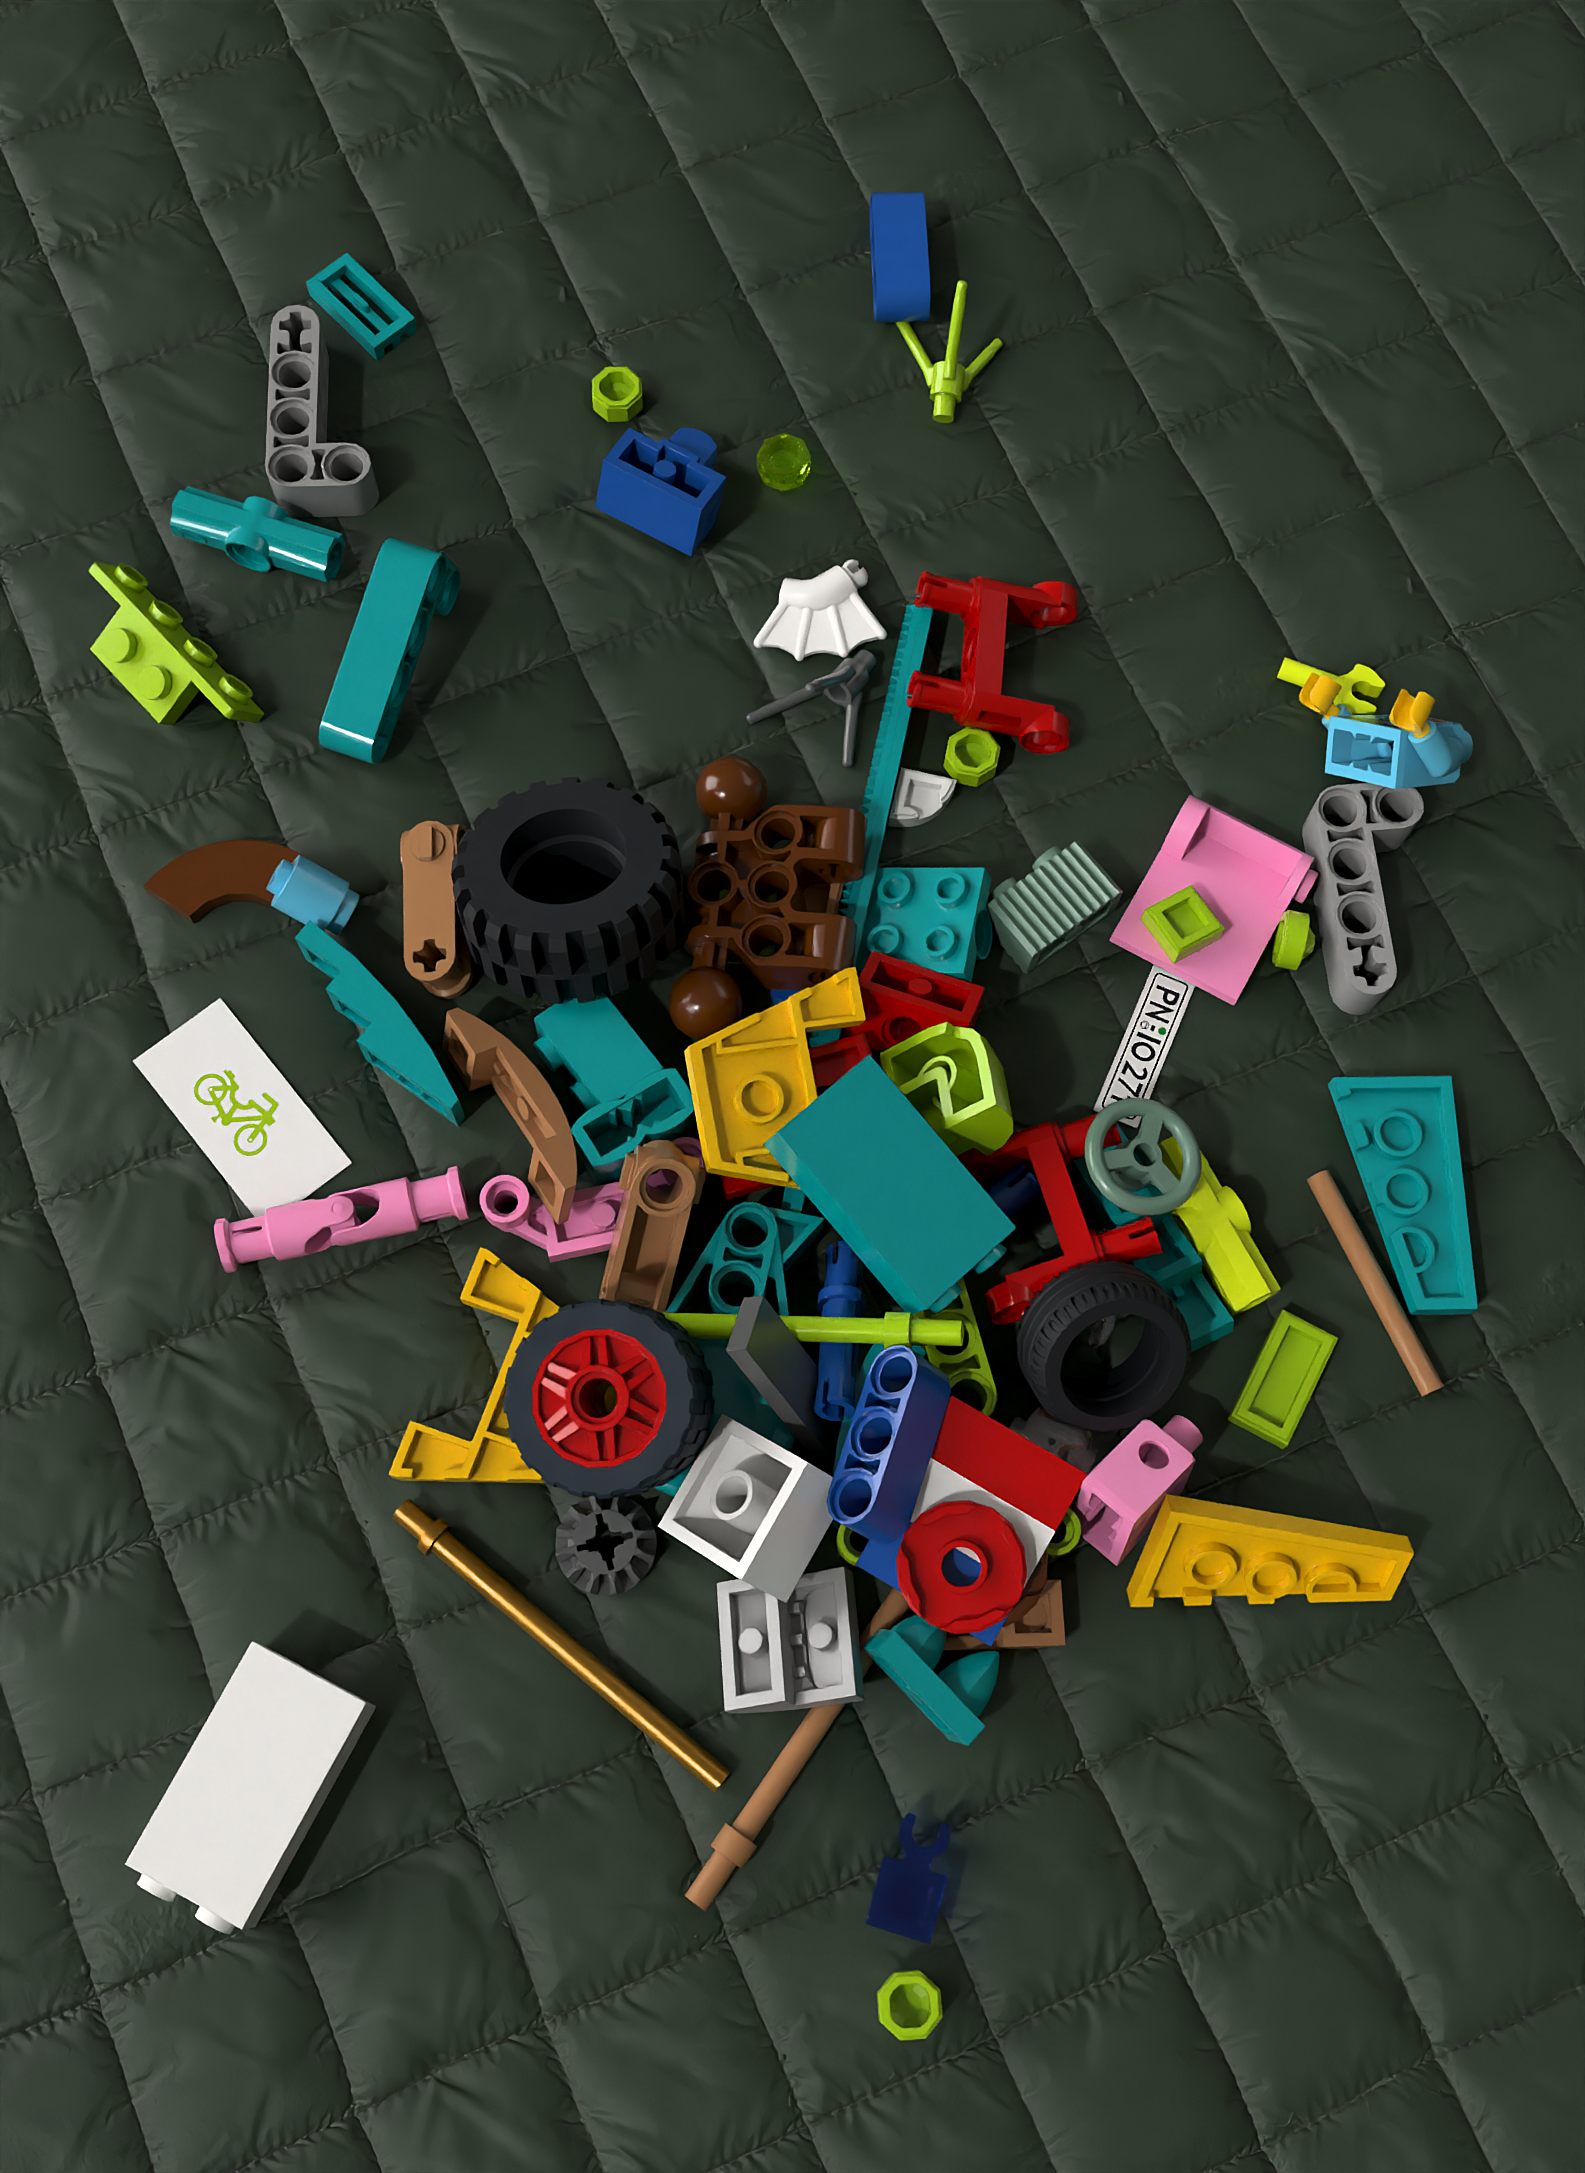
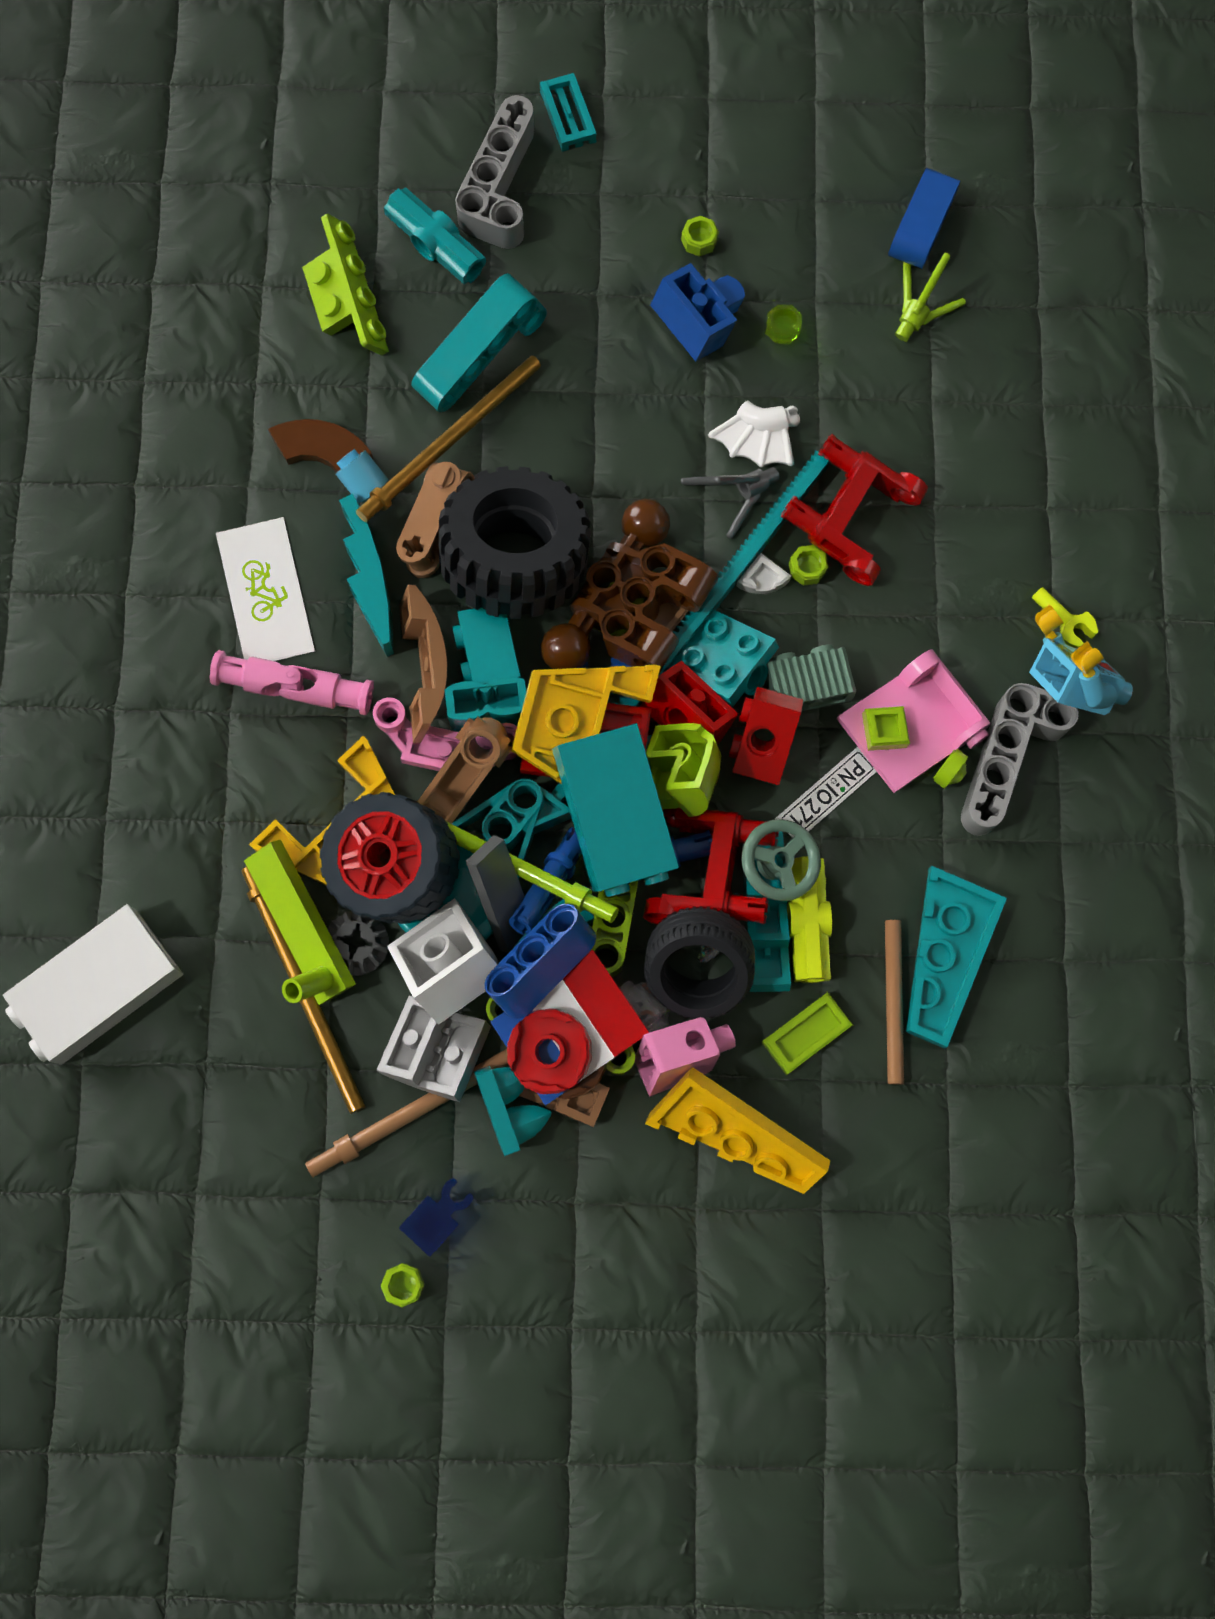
camera: 25 degrees right, 5 degrees up
none -> lime piece [244,840,356,1005]
none -> pearl gold bar [356,356,541,522]
none -> red brick [728,687,803,785]

